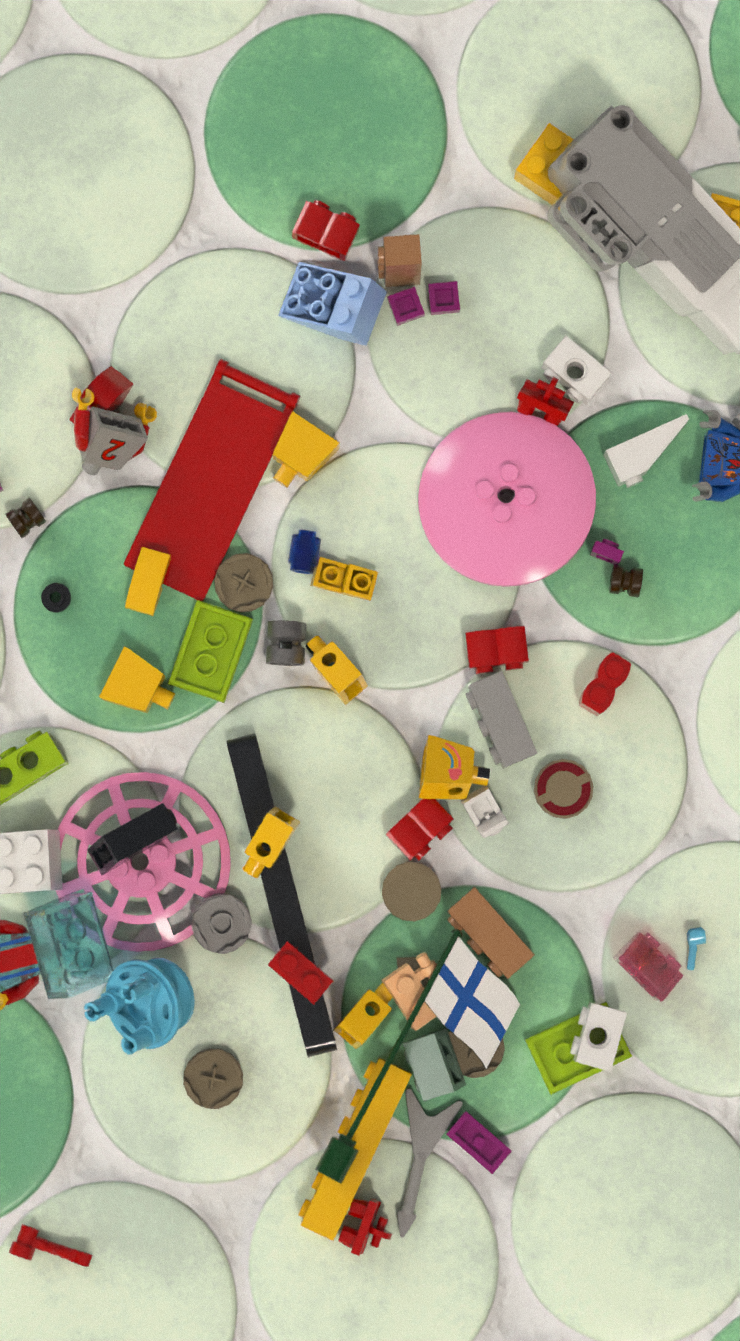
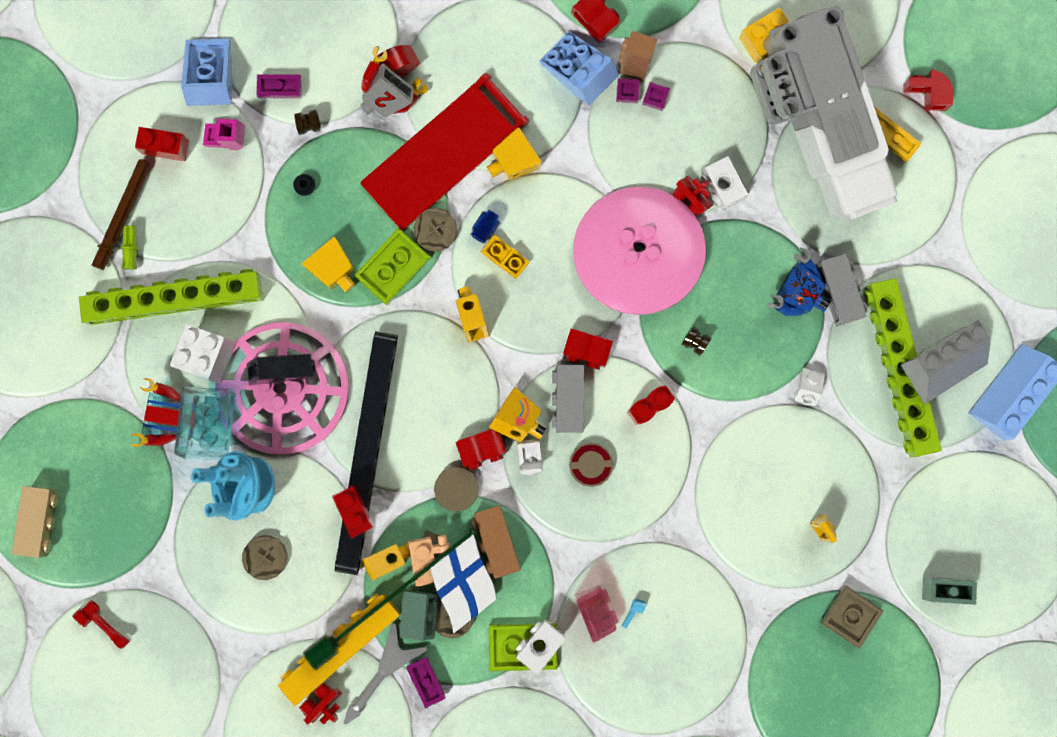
camera: 20 degrees right, 0 degrees up
yellow slope [125,547,171,616] -> none
light grey tile [191,893,252,954] -> none
yellow torso [242,806,300,878] -> none
flat silver wheel [266,620,306,666] -> none
magenta plate [590,539,624,564] -> none
white slope [603,414,689,488] -> none

